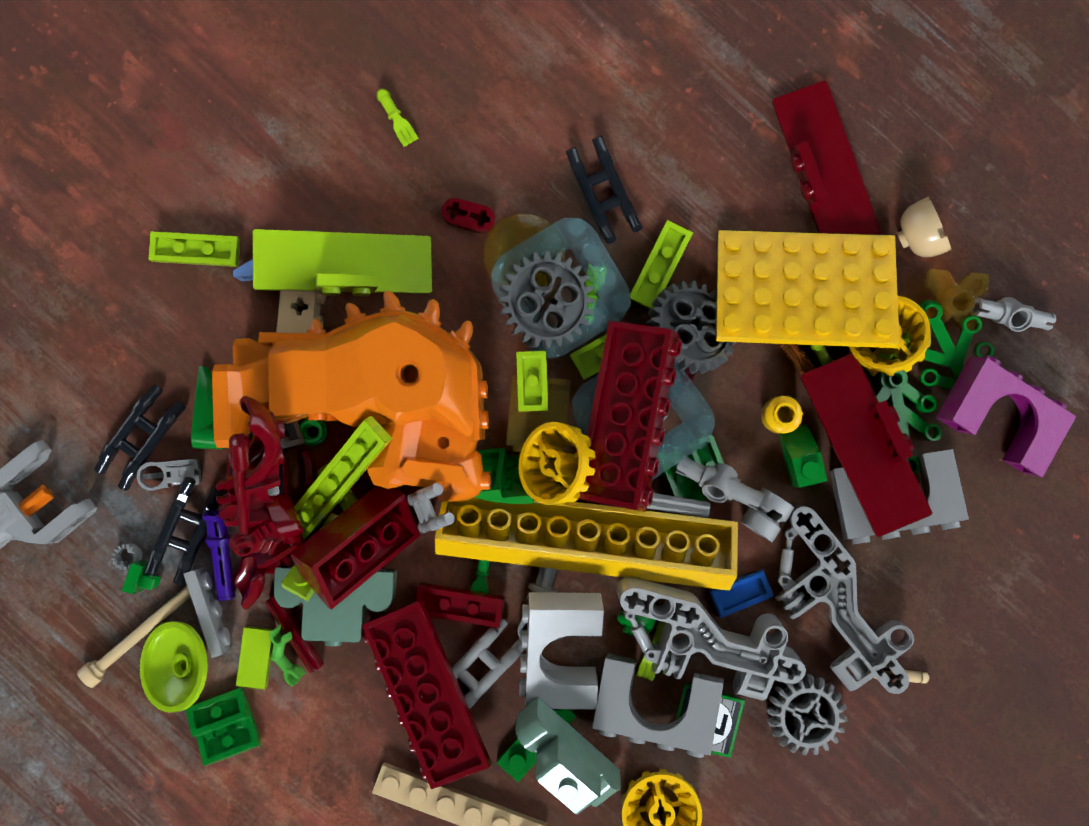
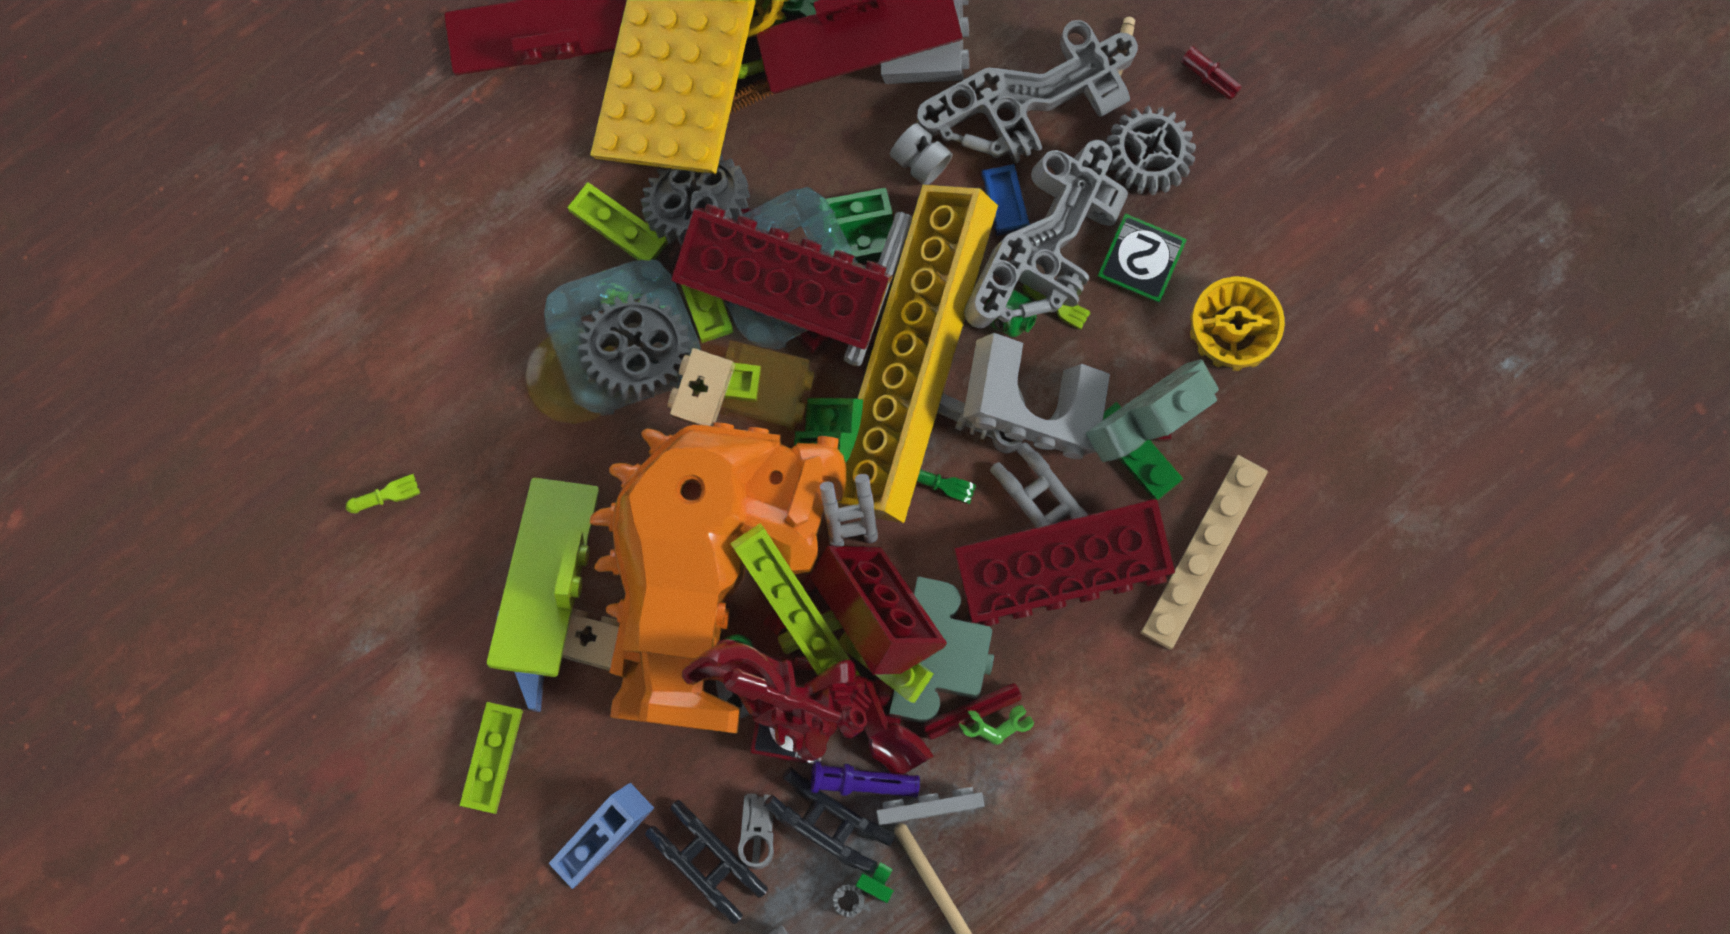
camera: 80 degrees left, 10 degrees down
lime dish [140,621,208,713] -> none
green slope [185,688,262,766] -> none
green piece [191,366,225,449] -> none
lime tile [236,626,273,690] -> none
dark red plate [416,582,505,628] -> none
dark red beam [442,198,496,234] -> none
yellow gear [519,422,595,506] -> none
black piece [565,135,643,244] -> none
light grey arch [592,653,724,758] -> none
light grey pin [676,455,765,511] -> none
yellow head [761,396,803,434] -> none
green slope [778,424,828,488] -> none
none -> medium blue slope [549,782,654,889]
none -> tan brick [667,348,735,426]
none -> dark red axle [1180,45,1242,100]

